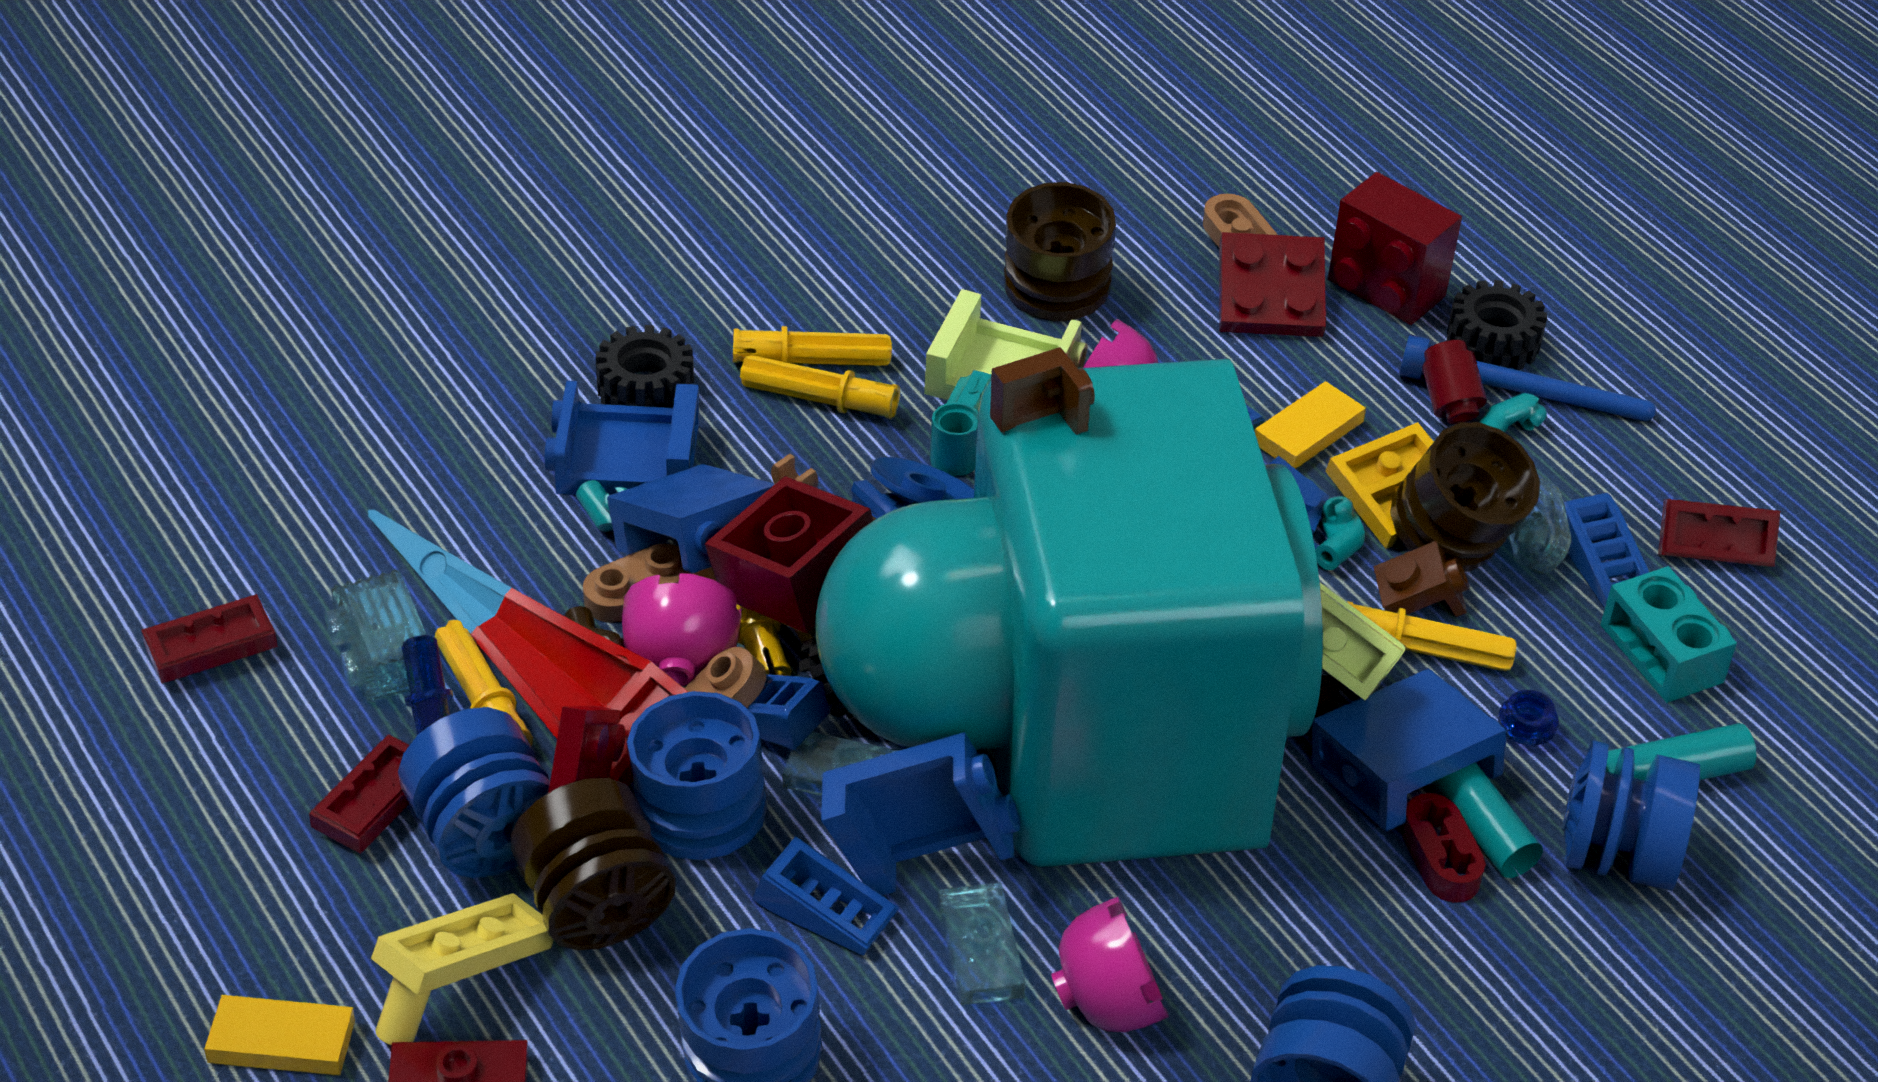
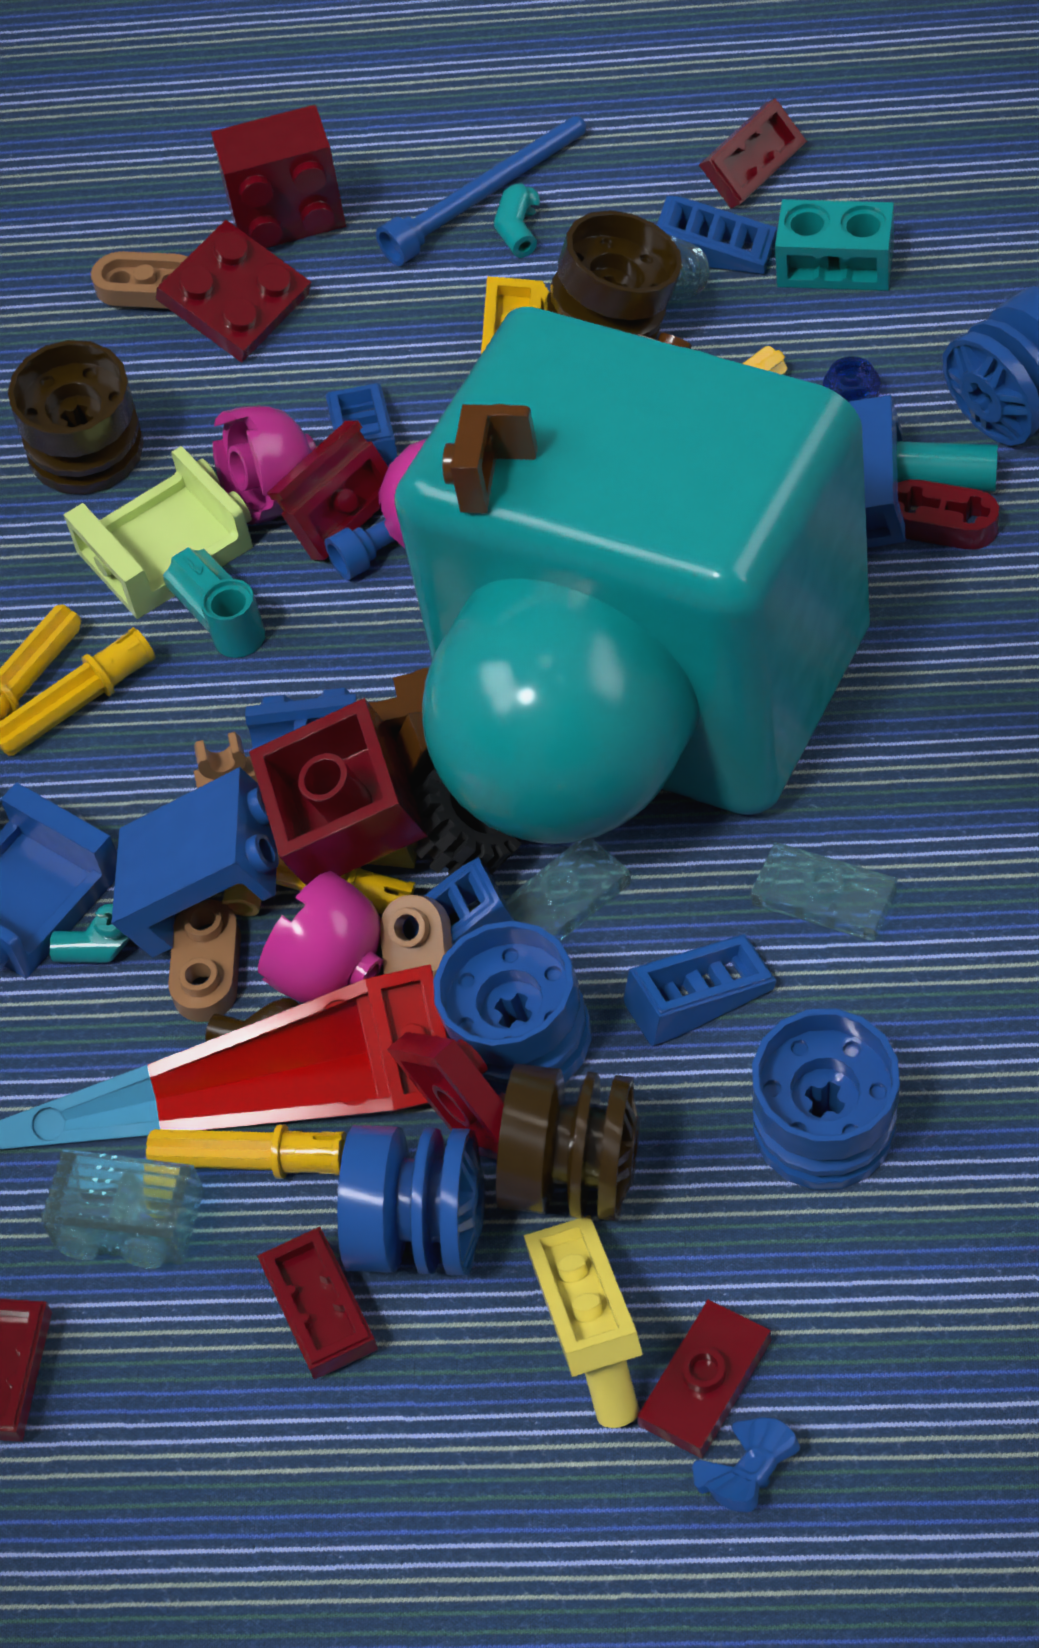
camera: 45 degrees left, 10 degrees up
yellow tile [204,995,355,1076] -> none
clear blue axle [402,635,453,737] -> none
blue panel [821,732,1020,895] -> none
blue dish [870,457,974,506] -> none
dark pink cylinder [1051,897,1169,1032] -> none
yellow tile [1254,381,1366,469] -> none
dark red brick [1422,340,1487,424] -> none
black tyre [1447,280,1547,370] -> none
teal piece [1606,723,1757,780] -> none

